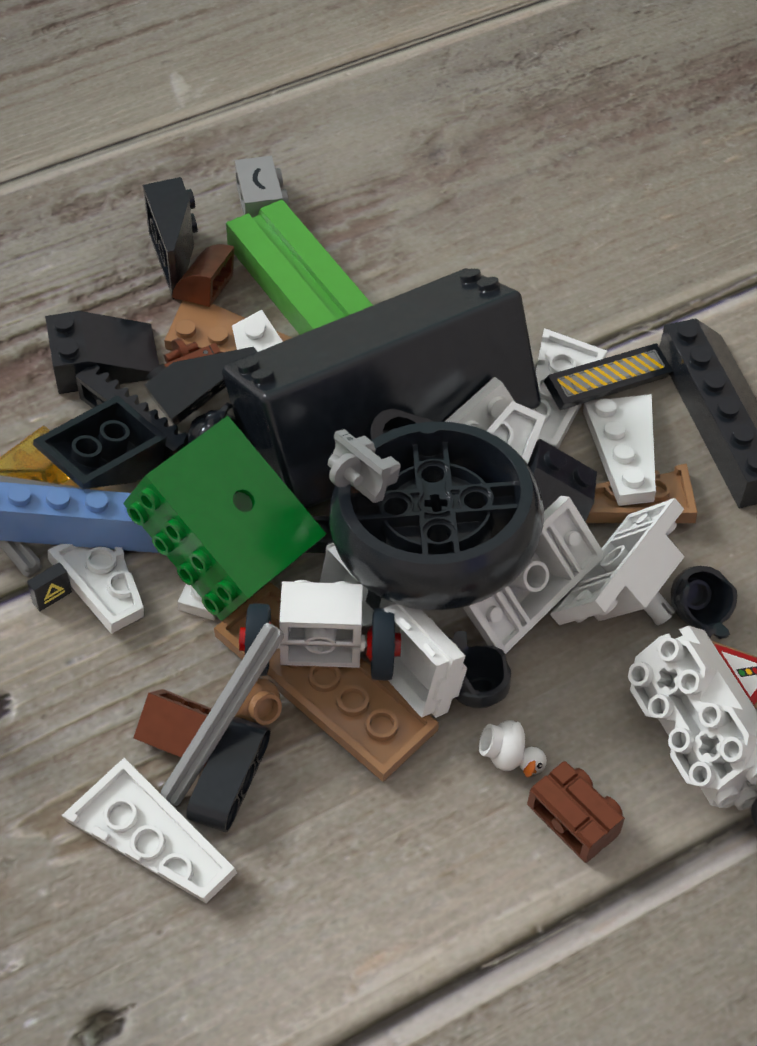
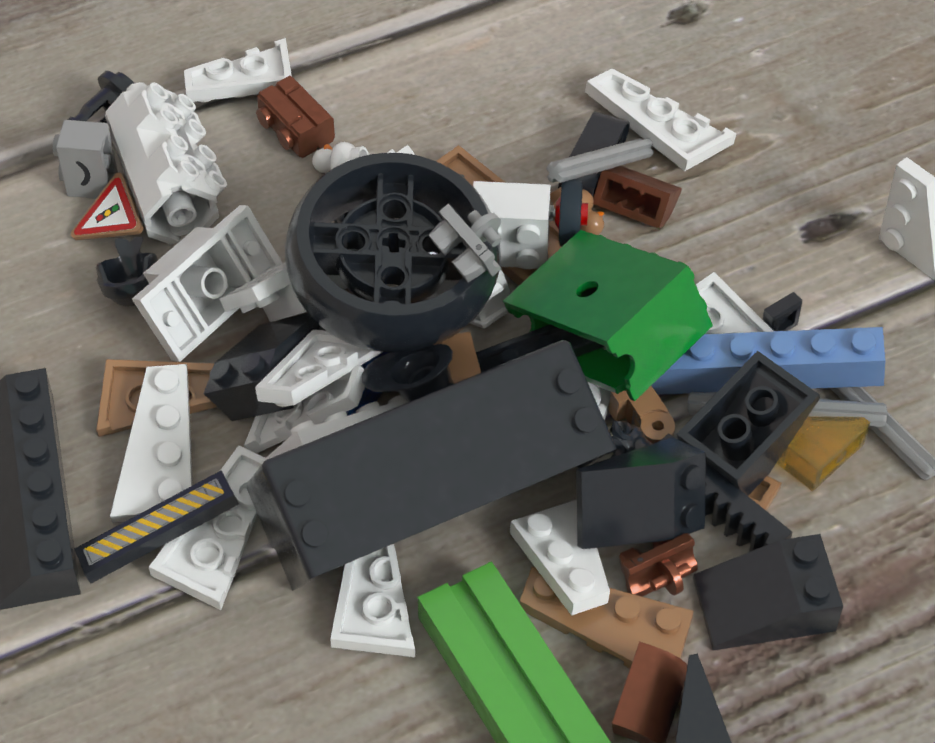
camera: 175 degrees left, 0 degrees up
none -> white wing [184,38,292,102]

